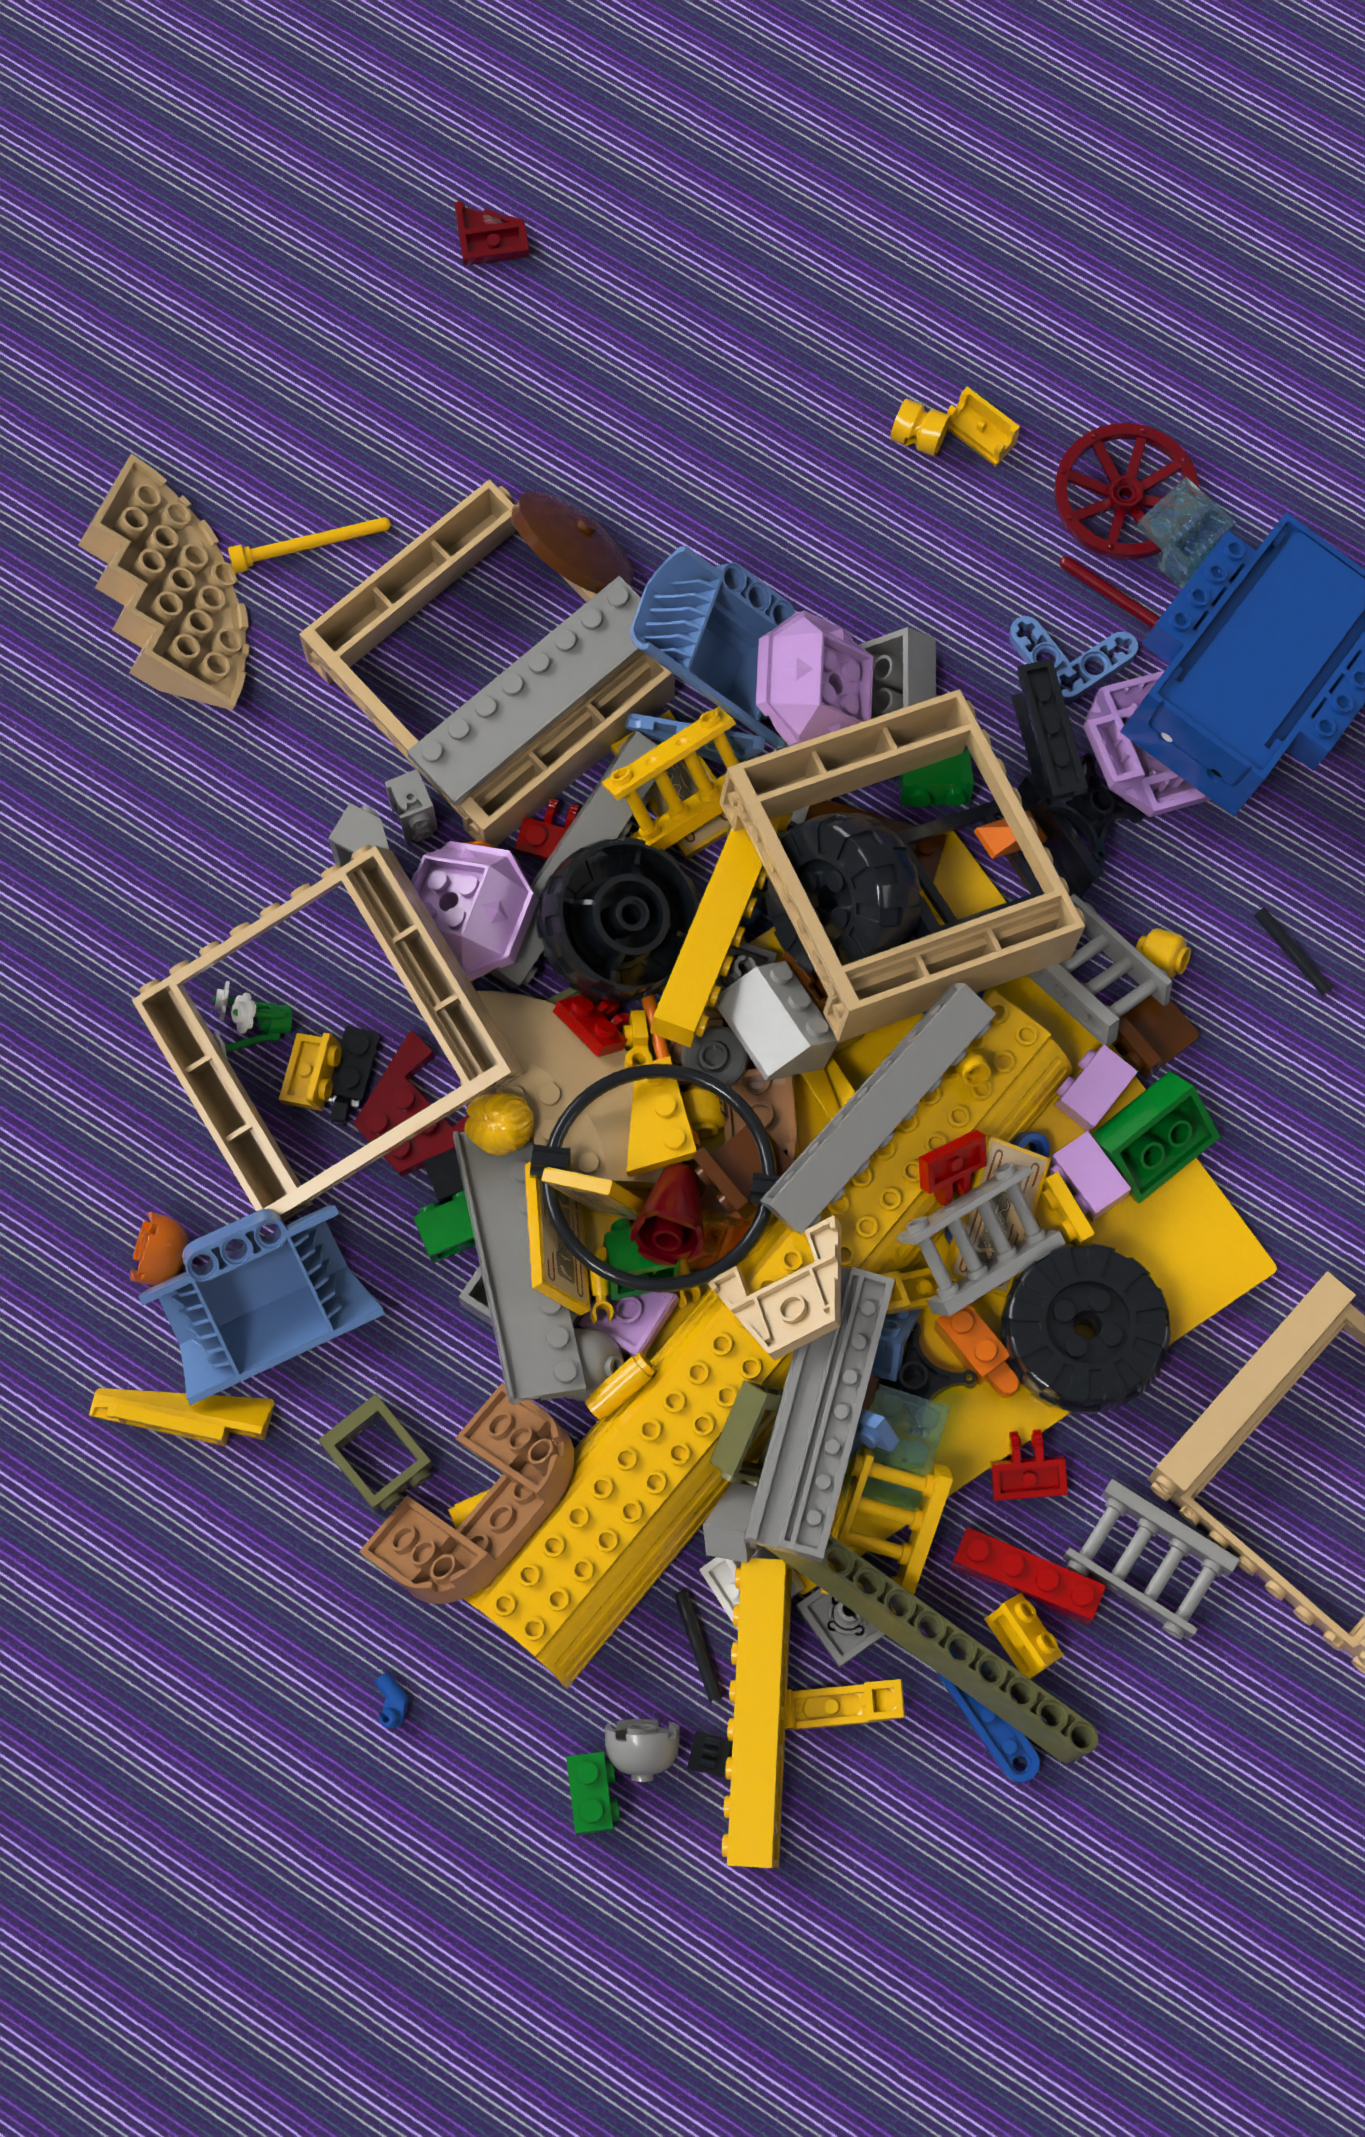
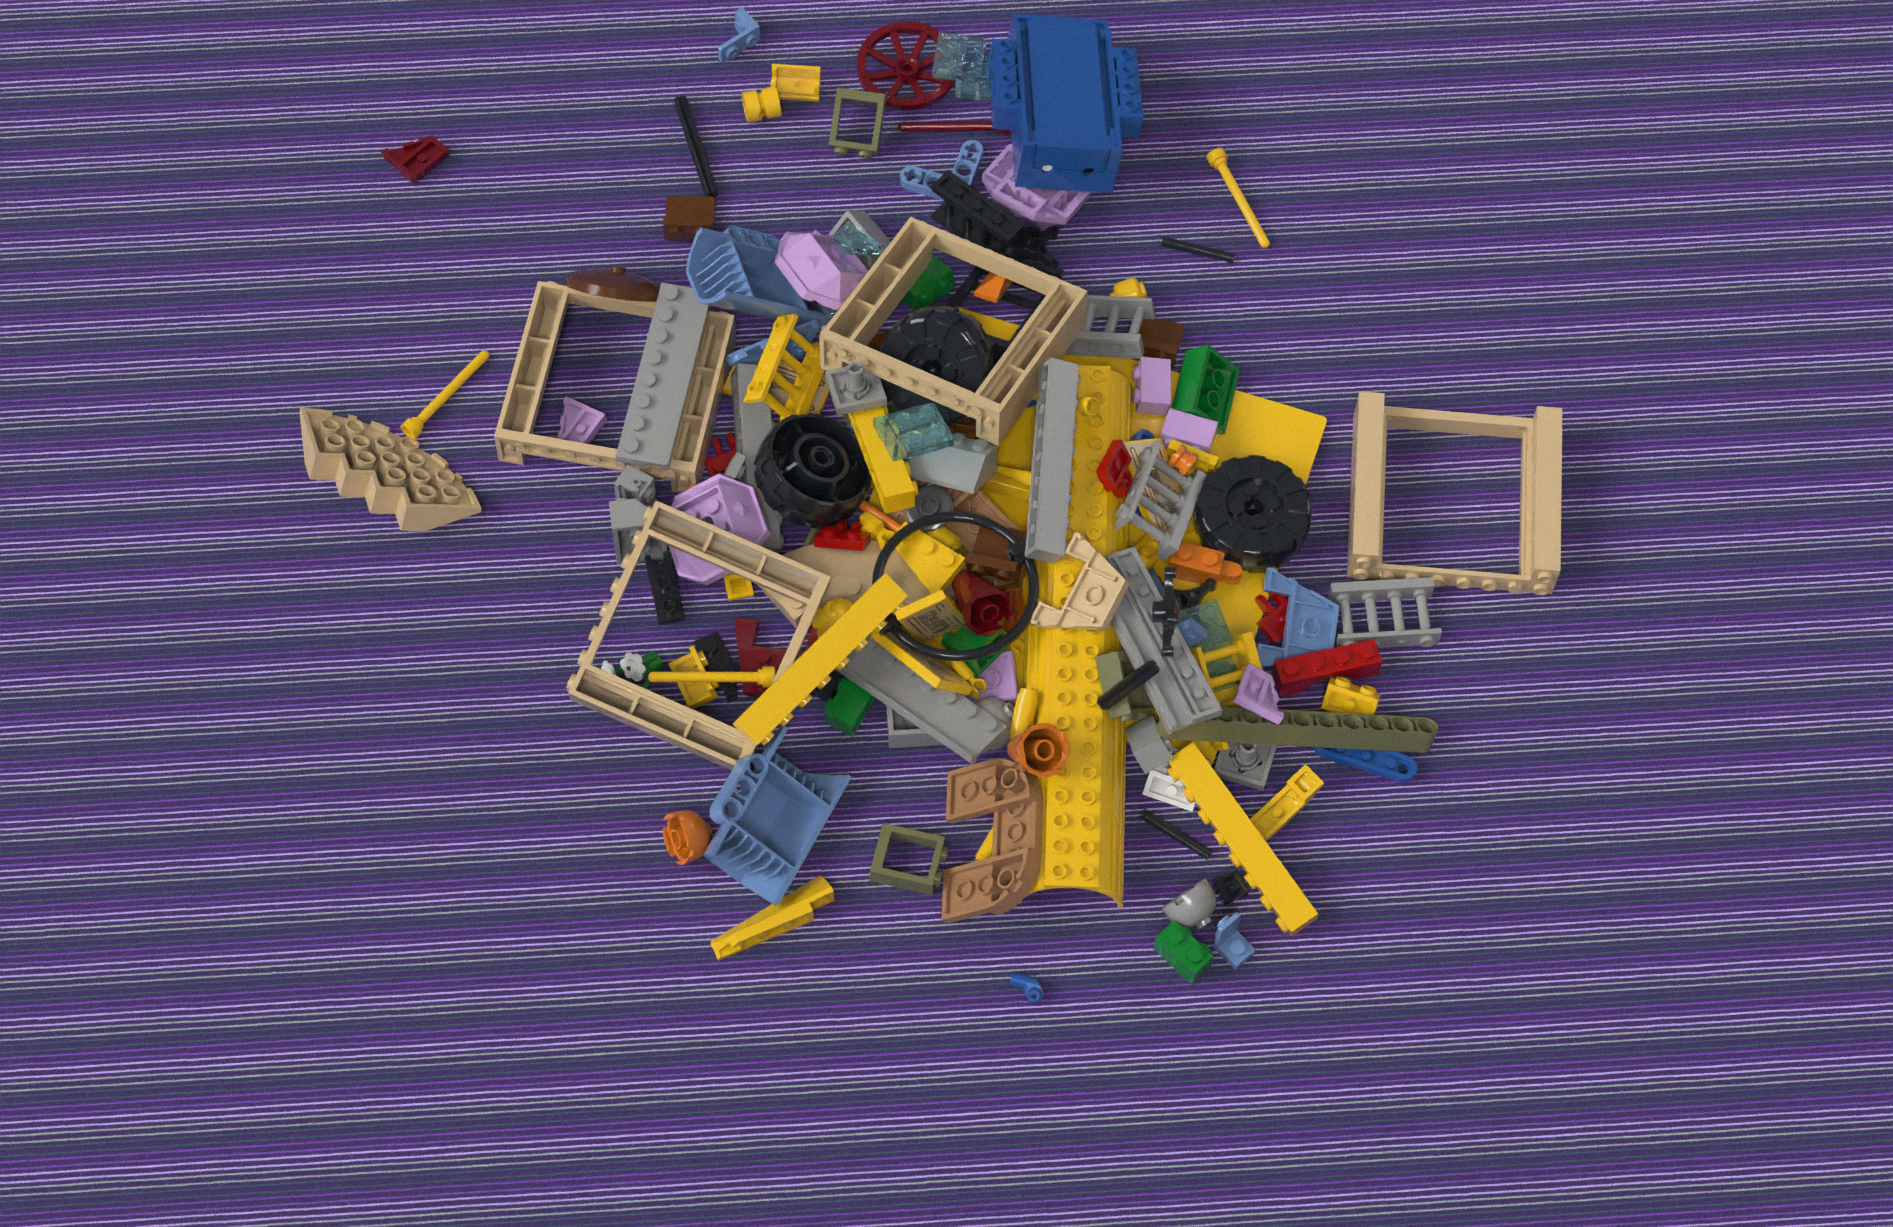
camera: 40 degrees left, 10 degrees down
none -> lavender wing [557,396,607,444]
none -> black plate [644,551,684,626]
none -> yellow piece [648,666,775,687]
none -> reddish brown bracket [663,196,715,241]
none -> black axle [674,95,718,198]
none -> medium blue bracket [718,7,760,63]
none -> light grey plate [723,452,746,480]
none -> yellow brick [733,573,908,747]
none -> light grey plate [825,362,887,415]
none -> olive window [829,88,887,159]
none -> clear light blue wing [833,221,883,256]
none -> clear light blue bracket [873,402,955,461]
none -> orange cone [1007,723,1070,777]
none -> black axle [1097,660,1160,710]
none -> black piece [1152,567,1180,657]
none -> orange wheel [1168,444,1199,477]
none -> medium blue bracket [1213,912,1256,970]
none -> lavender wing [1233,663,1284,725]
none -> medium blue wing [1256,567,1339,667]

